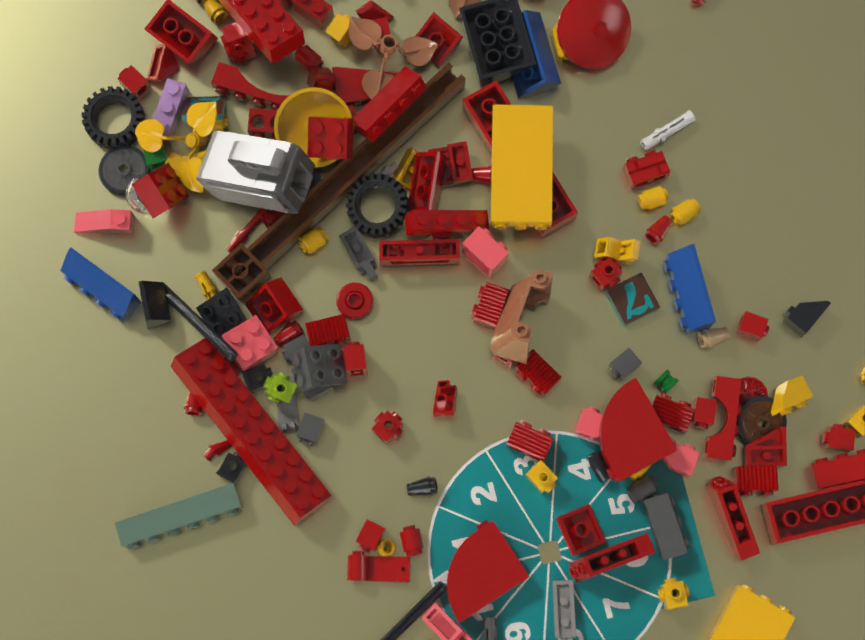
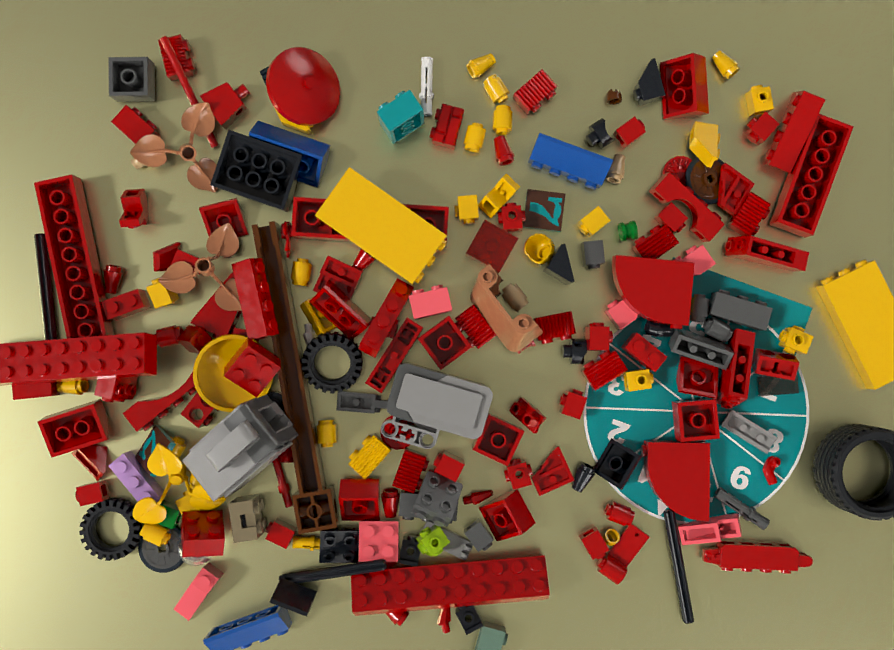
camera: 60 degrees left, 10 degrees up
none -> yellow brick [140,524,171,547]
none -> dark tan piece [228,494,267,543]
none -> red brick [265,518,297,549]
none -> red plate [281,221,292,258]
none -> yellow brick [291,258,312,286]
none -> yellow brick [348,434,392,479]
none -> teal brick [377,90,425,144]
none -> light grey piece [381,363,493,449]
none -> red brick [417,316,472,370]
none -> yellow brick [454,195,479,224]
none -> red bar [463,490,493,505]
none -> clear red brick [465,220,519,274]
none -> yellow cone [466,53,496,78]
none -> red brick [472,413,524,466]
none -> red slope [479,489,536,541]
none -> yellow brick [483,74,510,104]
none -> tan brick [501,283,529,312]
none -> red brick [513,69,558,115]
none -> yellow hair [524,233,555,265]
none -> red wing [531,446,574,496]
none -> black slope [543,244,575,285]
none -> red brick [559,389,587,420]
none -> black piece [562,339,587,364]
none -> yellow brick [578,206,611,237]
none -> red brick [584,323,613,351]
none -> black piece [586,118,615,148]
none -> black slope [594,438,642,490]
none -> reddish brown hinge [606,89,622,105]
none -> red brick [621,333,667,372]
none -> red slope [660,53,709,119]
none -> dark grey brick [668,329,734,370]
none -> red brick [672,398,720,442]
none -> dark grey brick [702,316,733,342]
none -> red brick [752,348,800,381]
none -> clear smoke tile [757,374,799,396]

